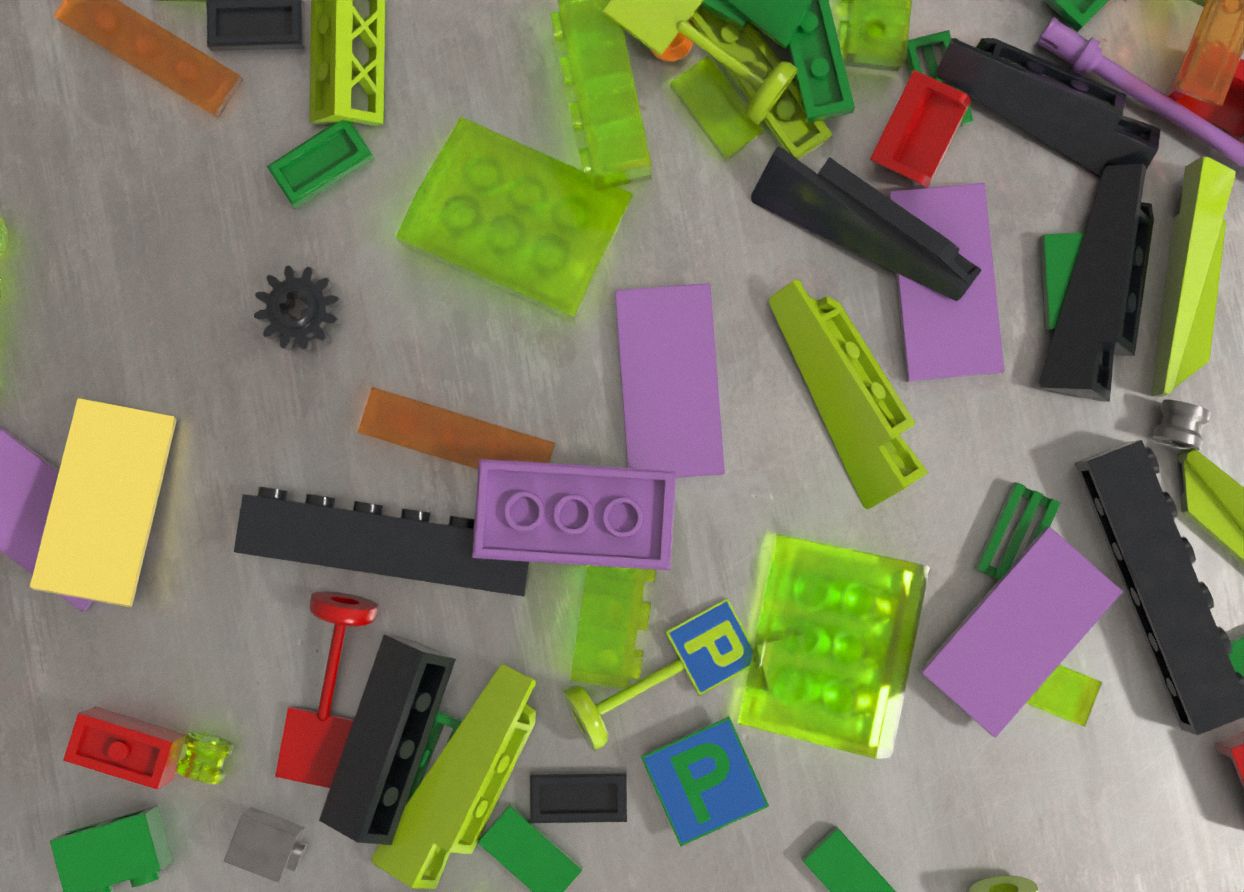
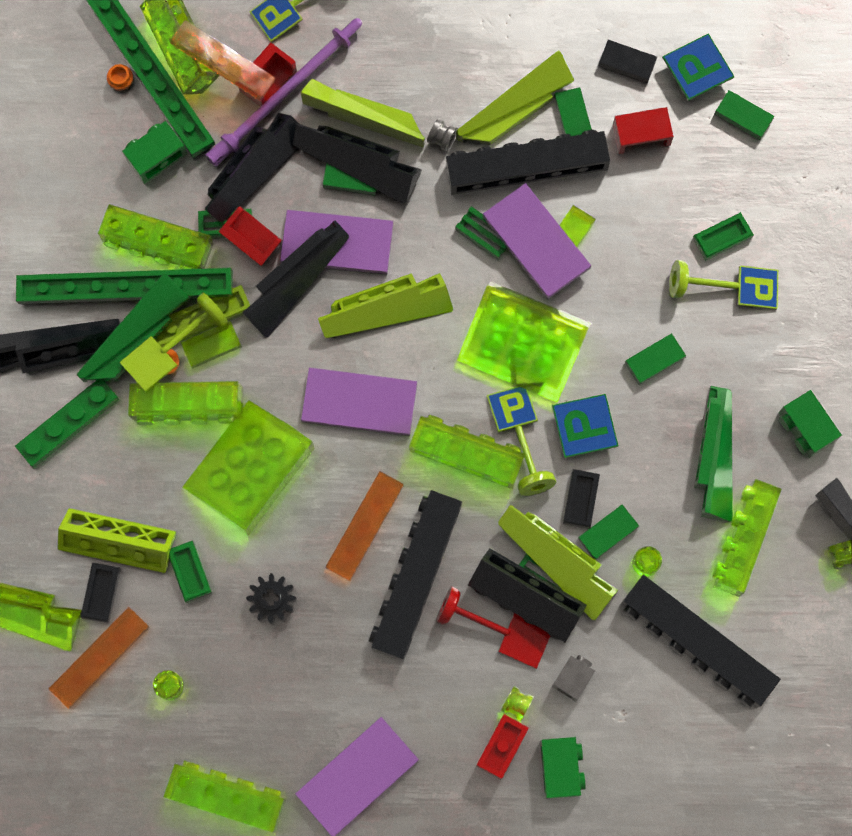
camera: 70 degrees left, 10 degrees down
light yellow tile [30,398,177,607] -> none
medium lavender tile [472,459,677,570] -> none
none -> clear neon green wheel [153,670,184,700]

